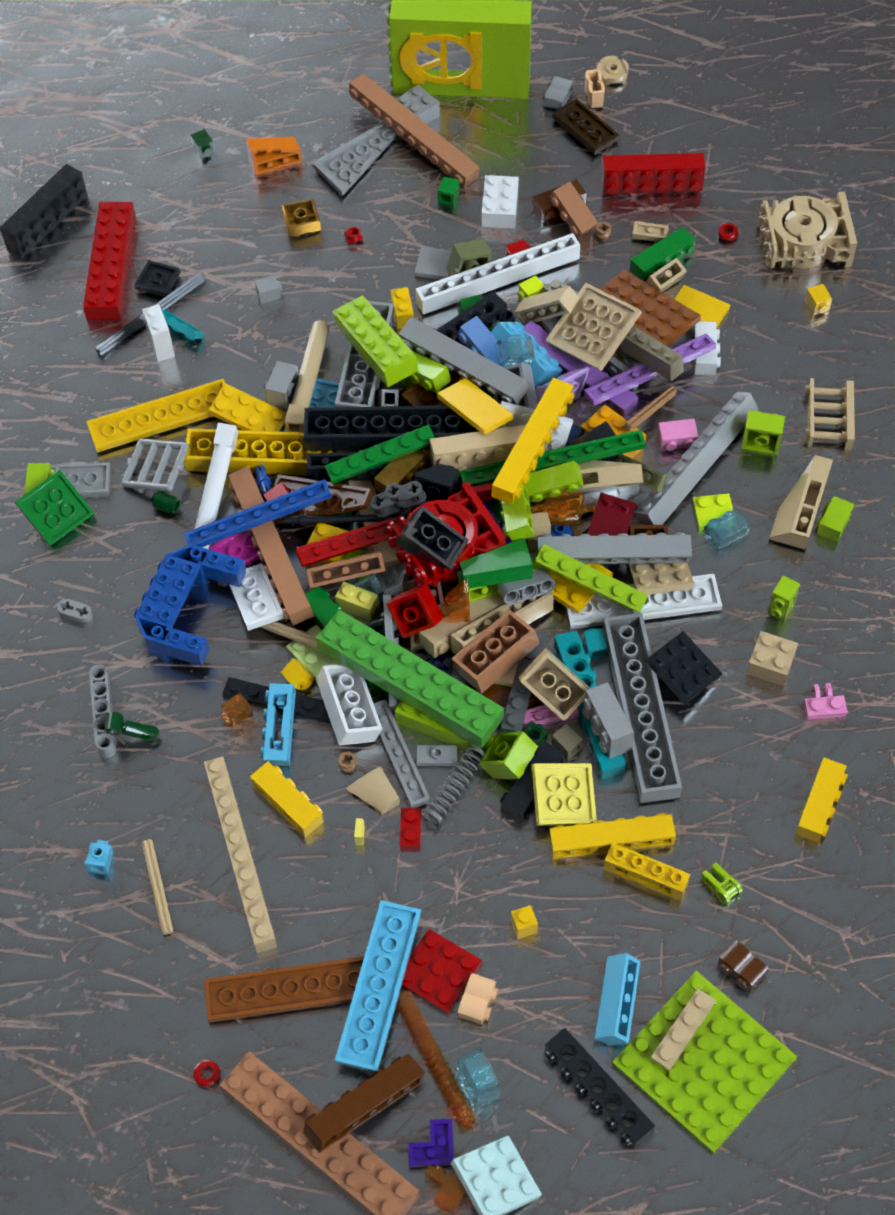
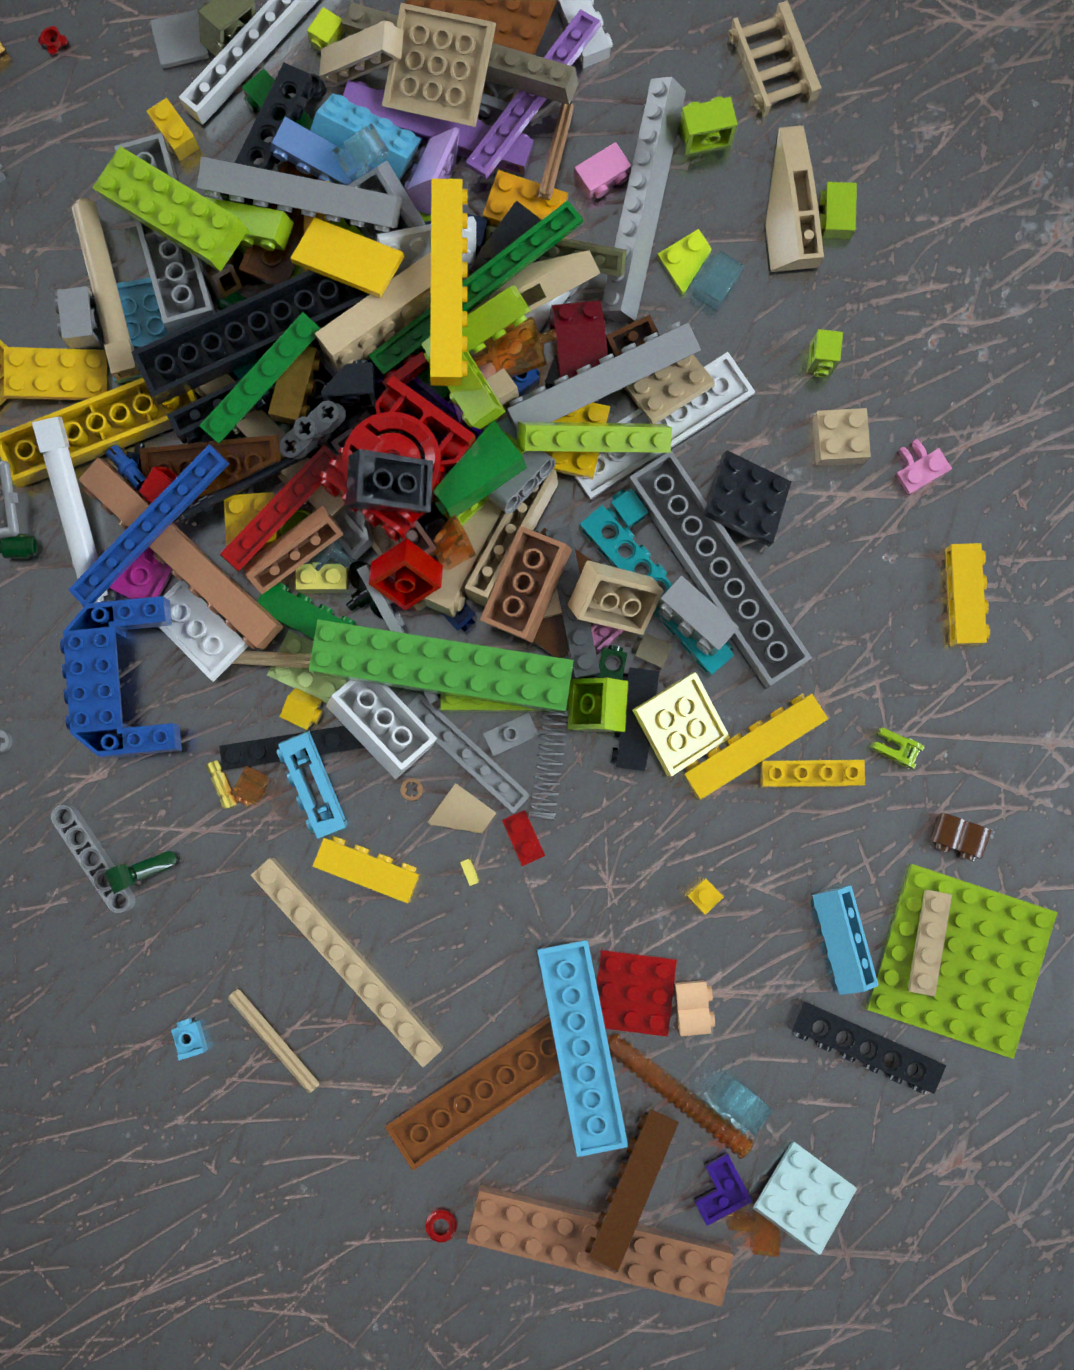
camera: 30 degrees left, 25 degrees up
none -> light yellow axle [206,760,236,809]

